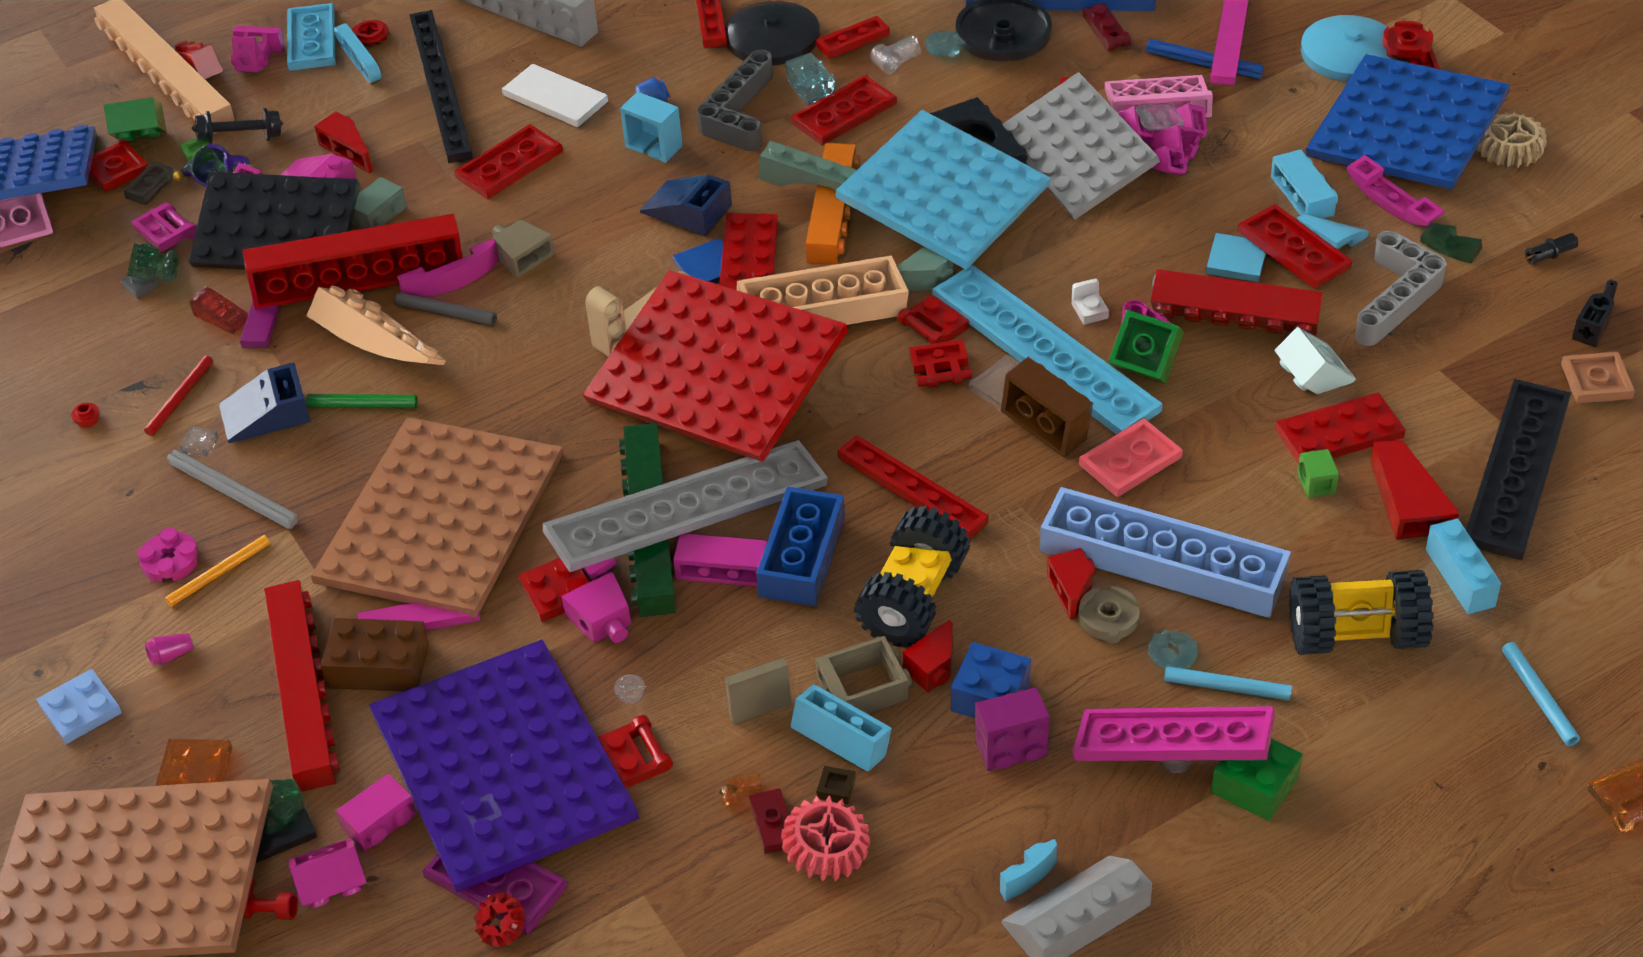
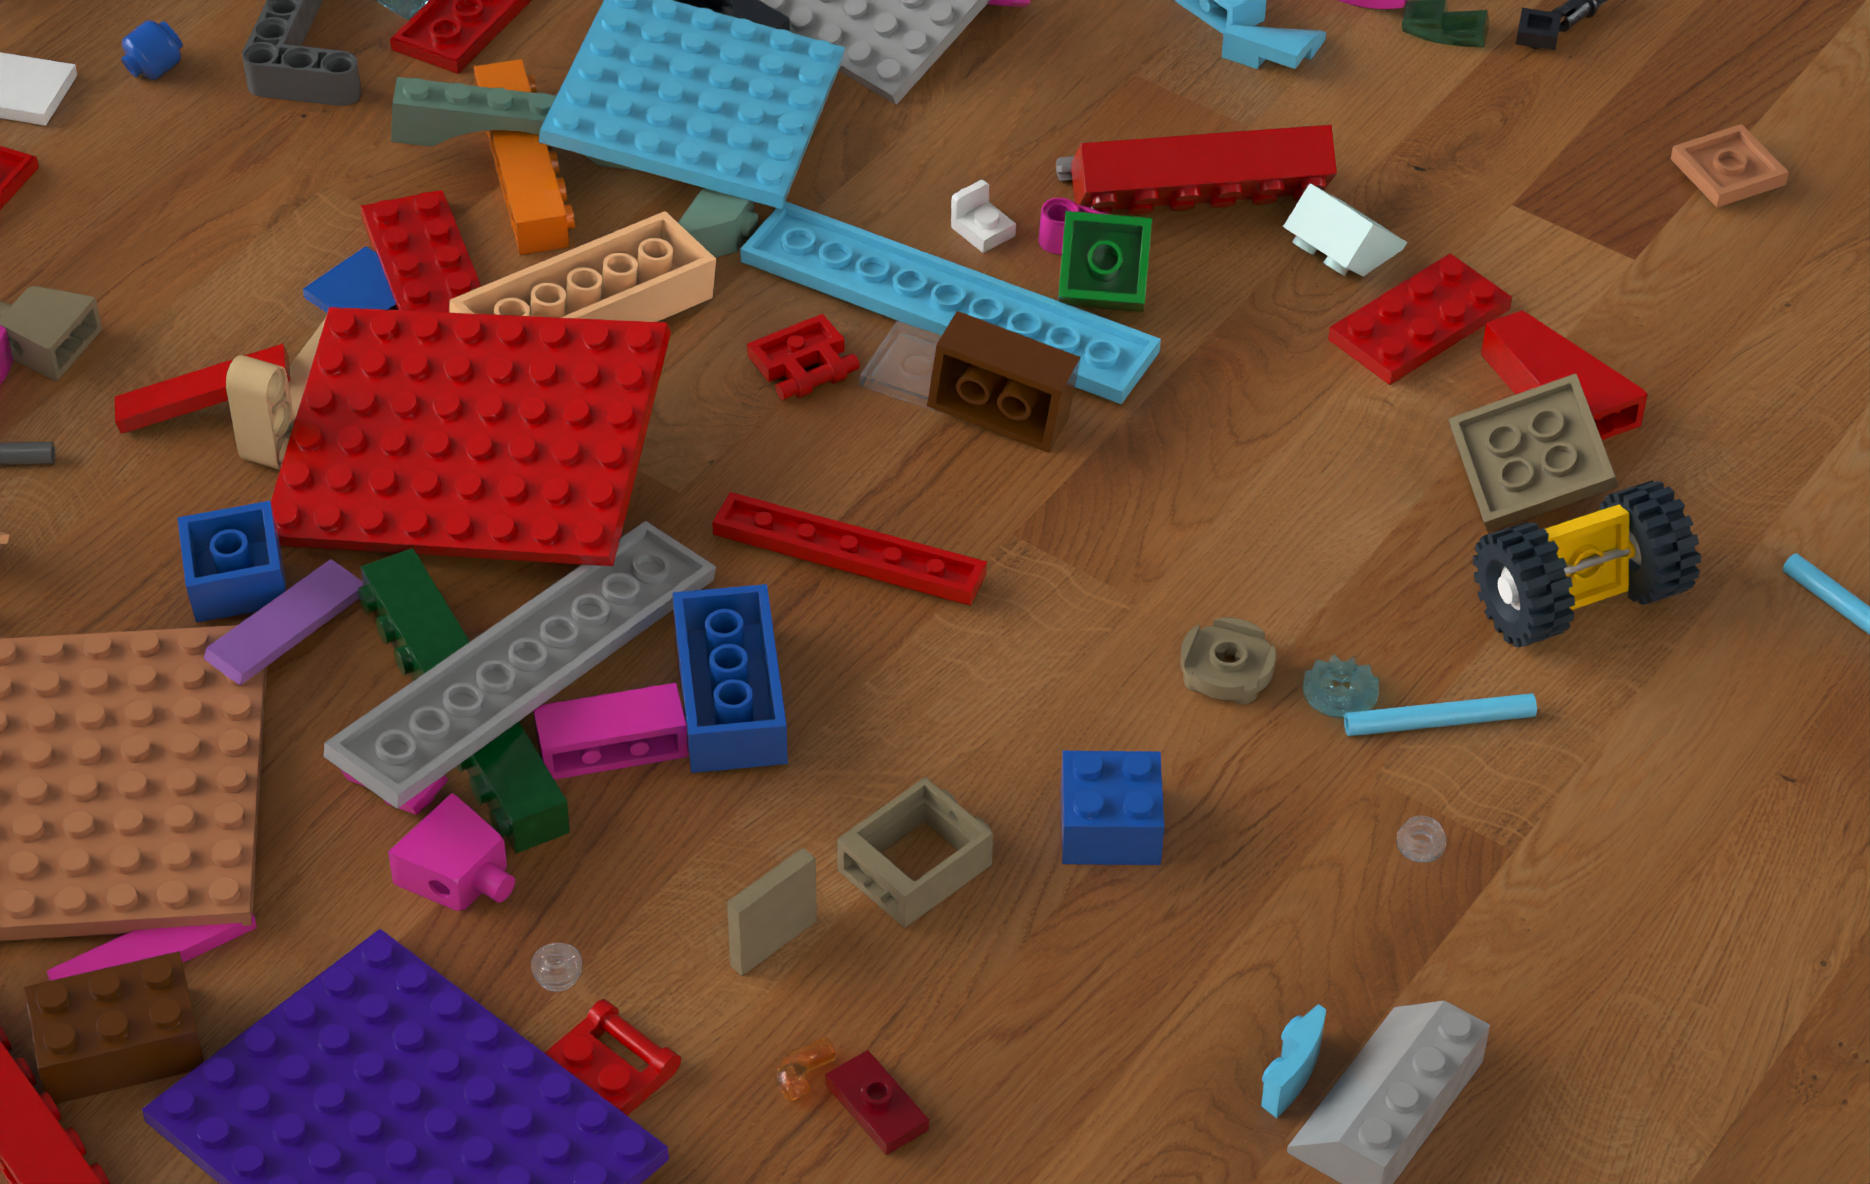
camera: 25 degrees left, 0 degrees up
red plate [518,558,589,622] -> none
medium azure piece [620,92,683,163] -> none
dark blue slope [640,174,732,236] -> none
coral gear [781,796,871,882] -> none
medium azure brick [790,684,892,772] -> none
dark brown plate [816,766,856,805] -> none
black plate [854,506,970,648] -> none
red plate [897,294,969,344] -> none
red slope [903,620,953,693] -> none
magenta brick [975,687,1049,771] -> none
light blue brick [1040,487,1291,618] -> none
red slope [1047,548,1096,620] -> none
dark pink plate [1072,706,1275,761] -> none
coral plate [1079,418,1183,498] -> none
medium azure tile [1206,233,1266,283] -> none
green brick [1211,738,1303,821] -> none
red plate [1237,204,1353,289] -> none
bright green brick [1297,449,1339,498] -> none
light grey beam [1355,230,1447,346] -> none
medium azure brick [1425,518,1501,614] -> none
black plate [1466,379,1571,560] -> none
black piece [1572,279,1618,347] -> none
none -> red tile [114,344,291,434]
none -> blue brick [177,501,287,623]
none -> medium lavender tile [204,559,363,685]
none -> dark tan plate [1448,374,1619,532]
none -> black plate [1516,8,1562,50]

